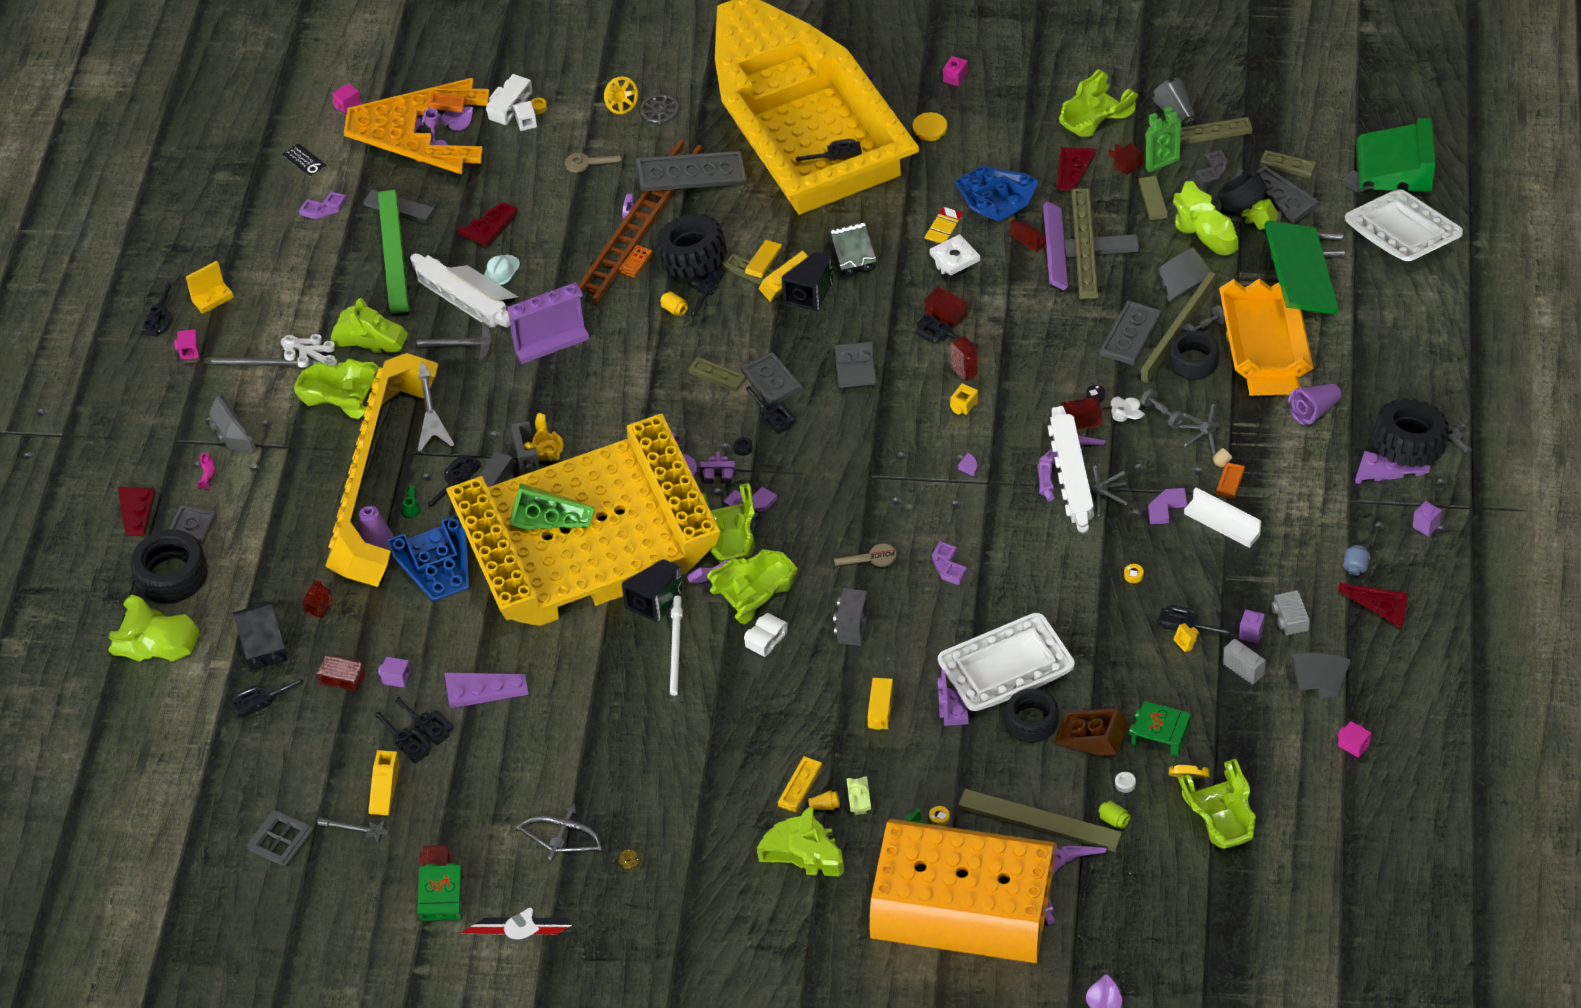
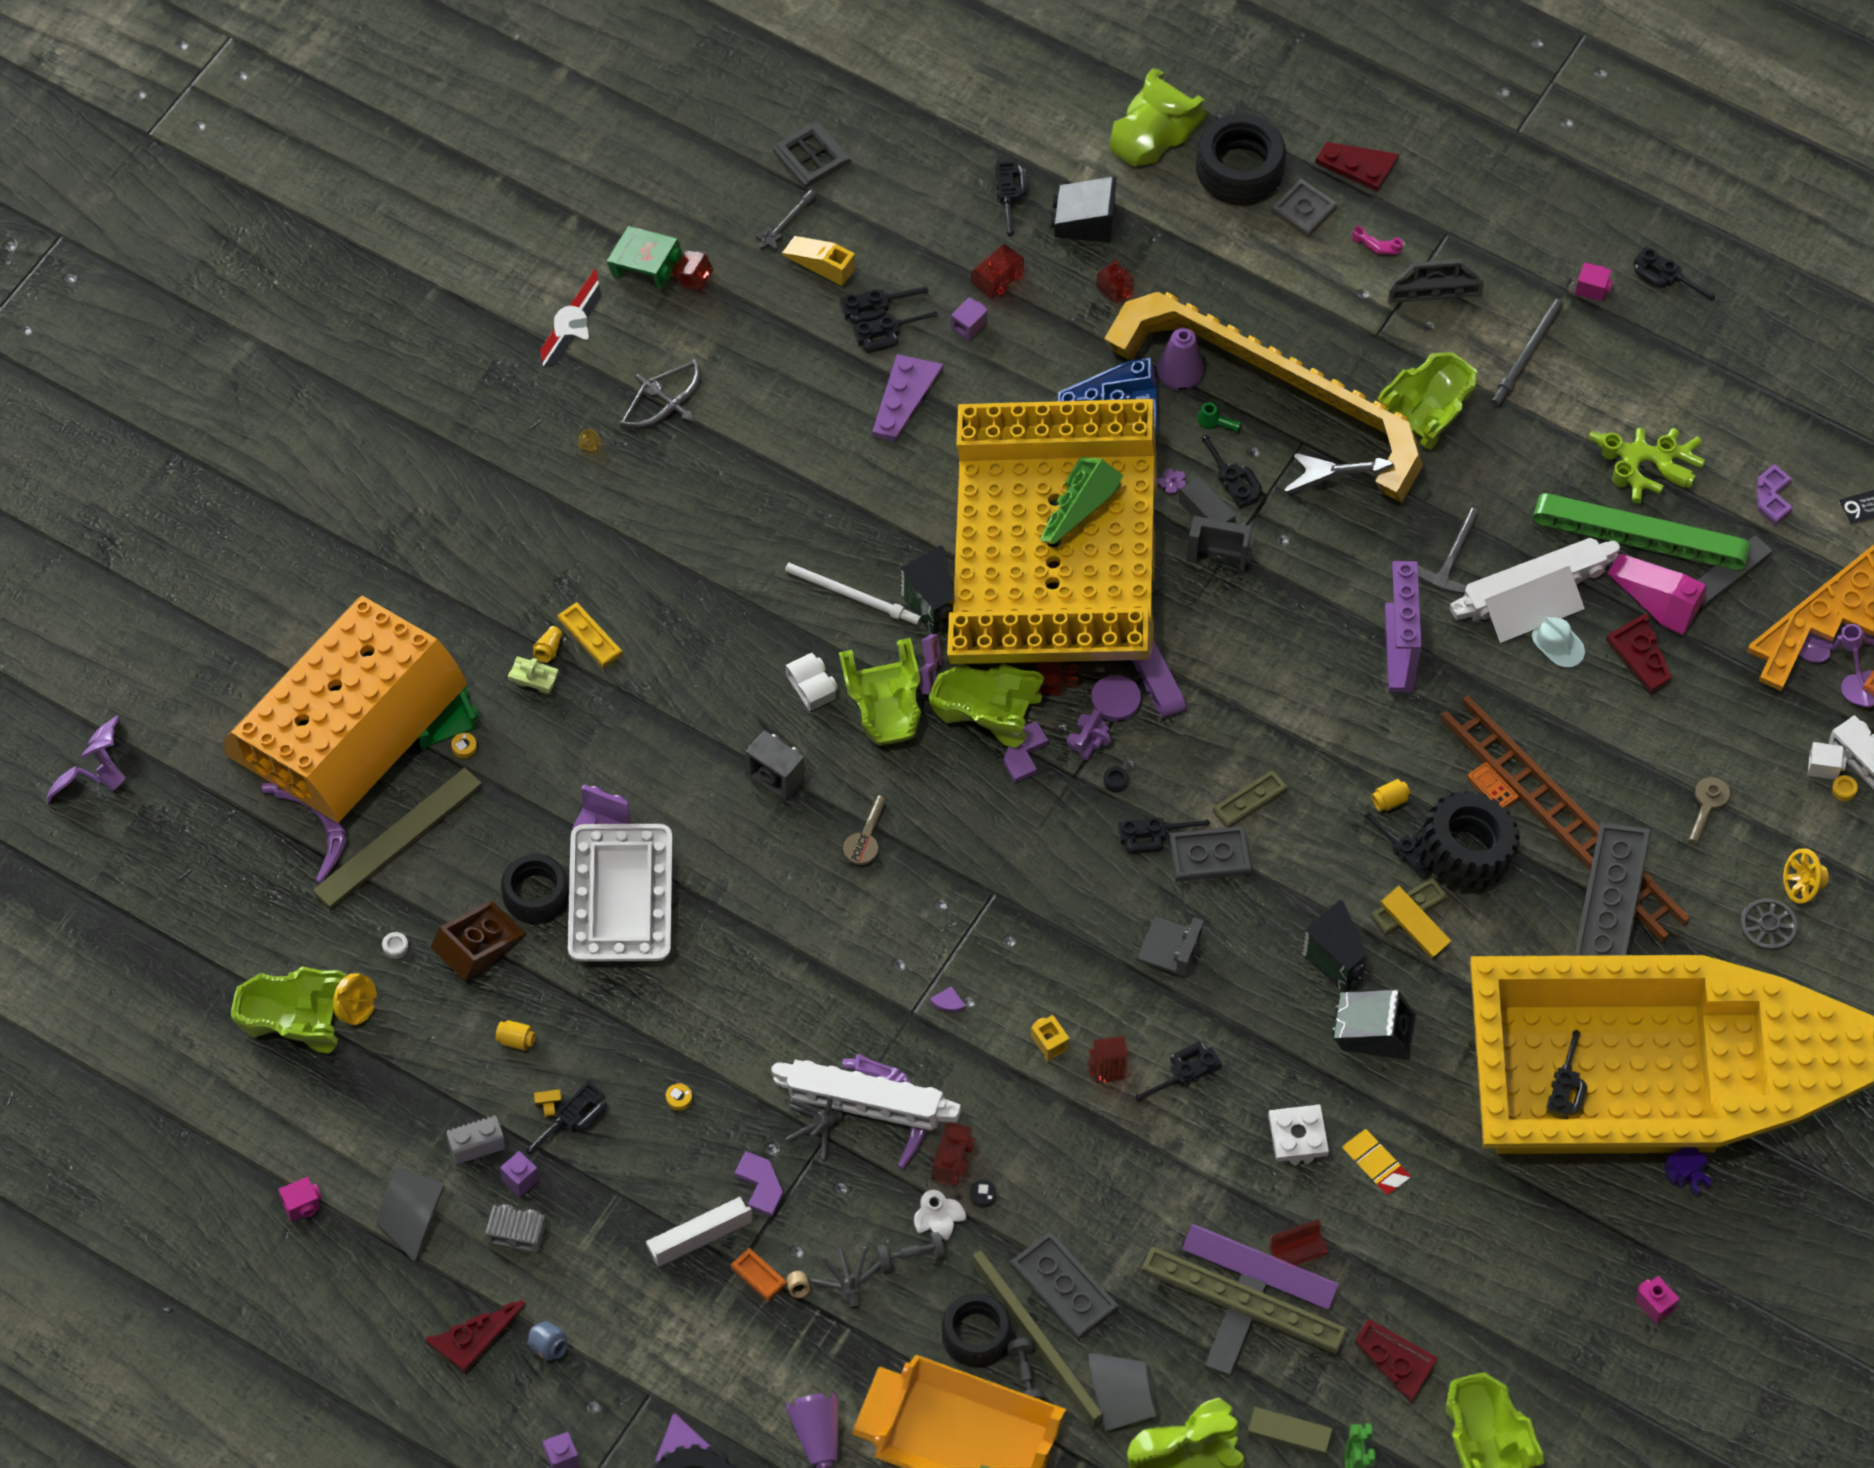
camera: 110 degrees right, 10 degrees up
yellow bracket [186,261,234,314] -> none
white plant [281,334,337,368] -> none
lime animal [331,298,408,353] -> none
yellow hair [523,413,564,462] -> none
medium lavender tile [622,193,635,219] -> none
lime animal [757,807,845,876] -> none
yellow arch [758,251,808,302] -> none
yellow brick [867,678,893,730] -> none
yellow tile [912,112,948,141] -> none
clear red brick [925,286,967,328] -> none
medium lavender tile [932,542,967,585] -> none
blue wedge [954,166,1038,222] -> none
lime brick [1099,800,1131,829] -> none
clear red brick [1108,143,1143,175] -> none
green panel [1129,701,1191,756] -> none
none -> yellow brick [495,1020,536,1051]
none -> lime plant [1588,428,1705,504]
none -> dark pink wedge [1608,553,1707,636]

